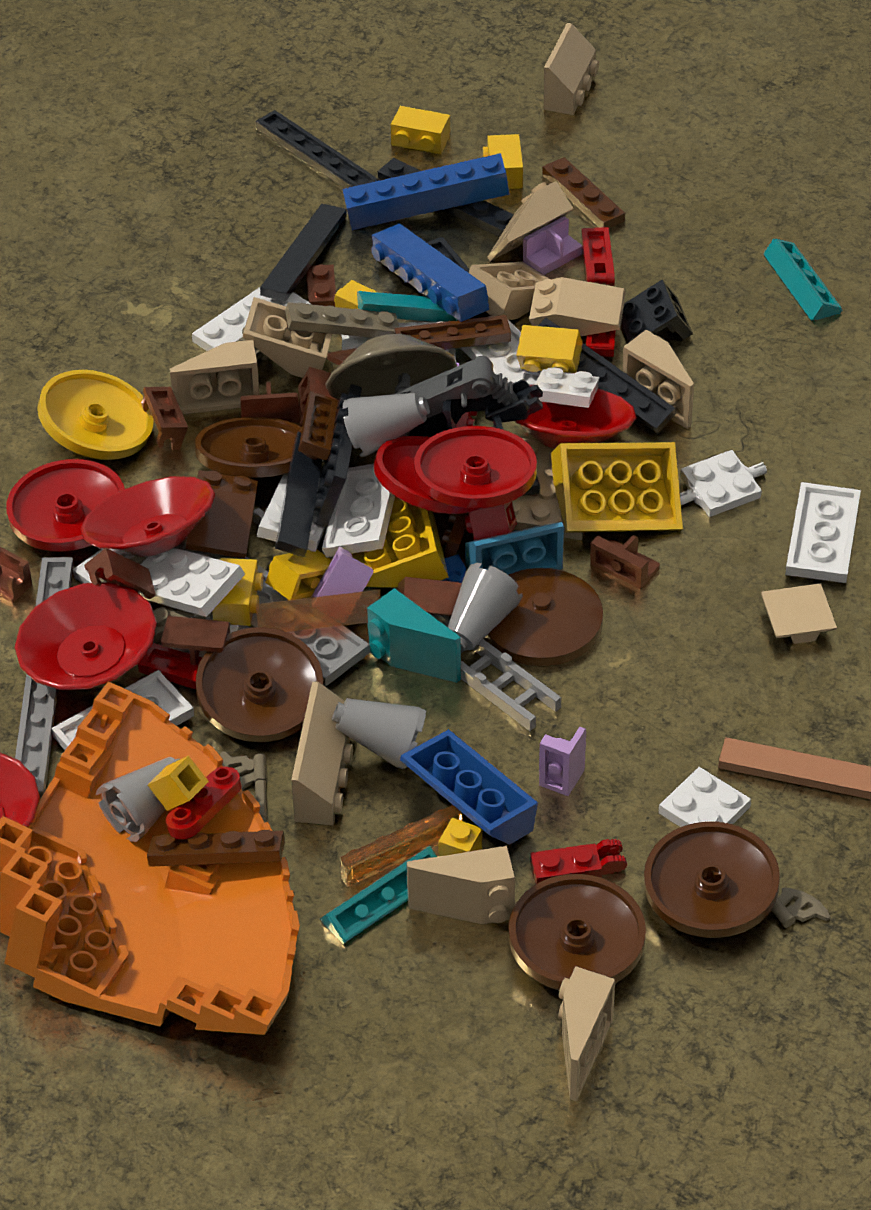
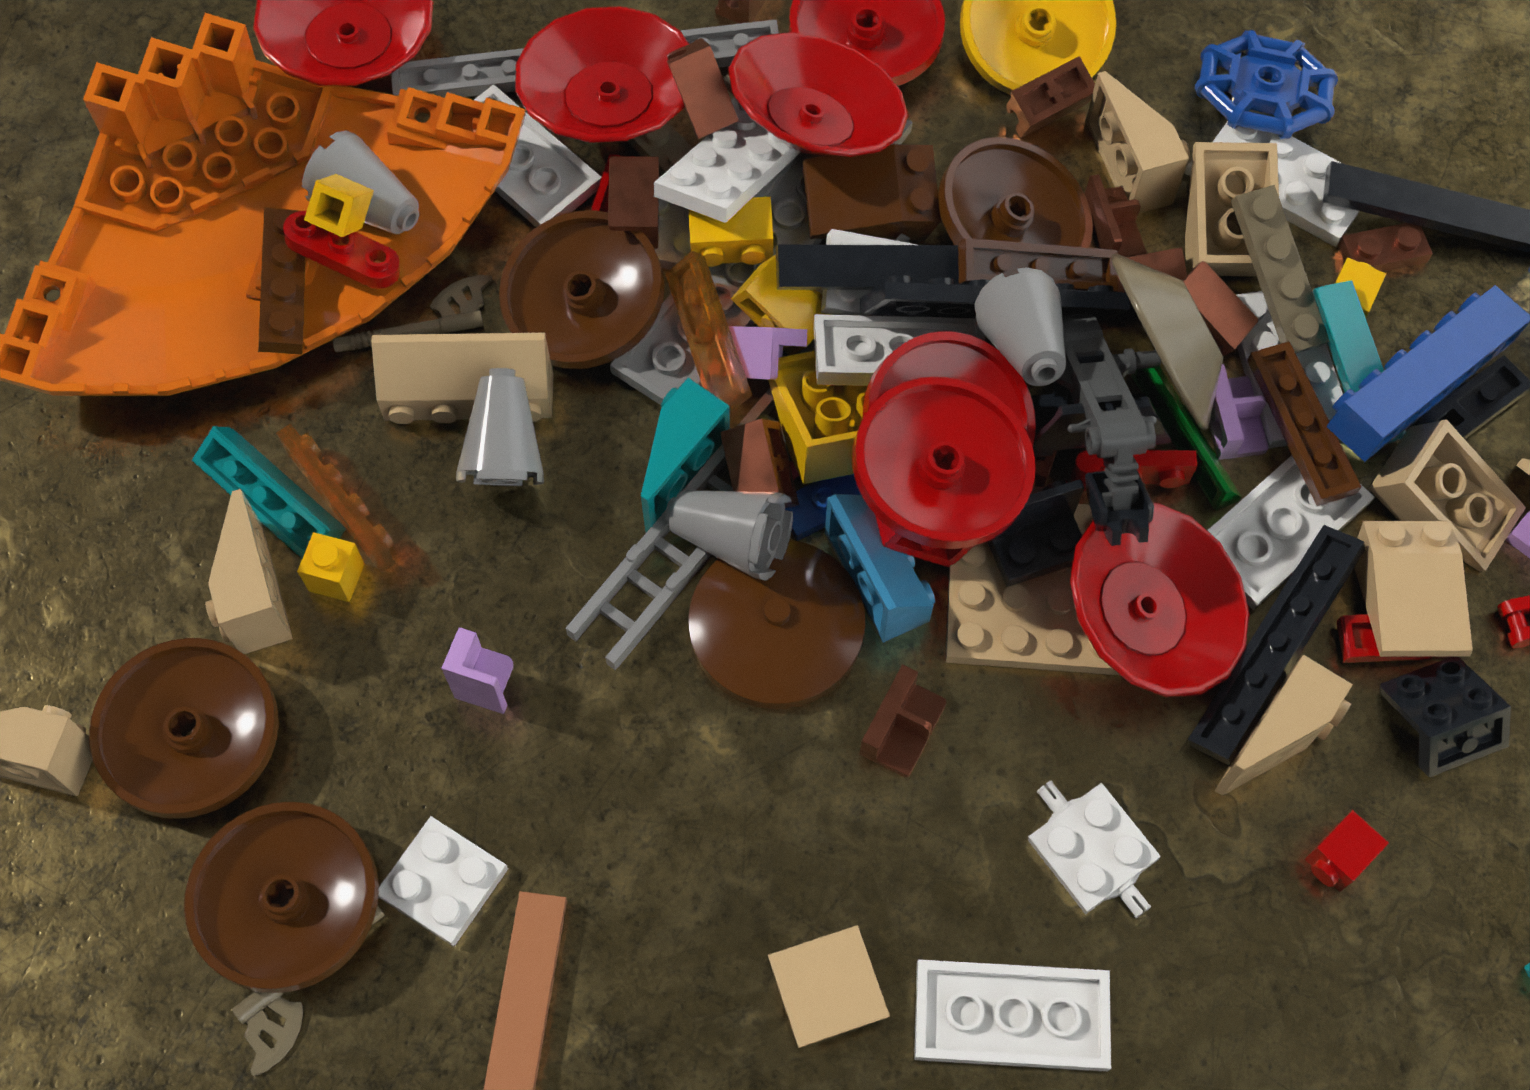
camera: 80 degrees right, 20 degrees up
blue slope [400,729,538,845] -> none
yellow brick [516,325,583,374] -> none
red hinge [530,839,627,884] -> none
white plate [534,367,599,408] -> none
yellow slope [551,442,683,533] -> none
none -> blue plate [1195,30,1338,139]
none -> red brick [1304,810,1389,892]

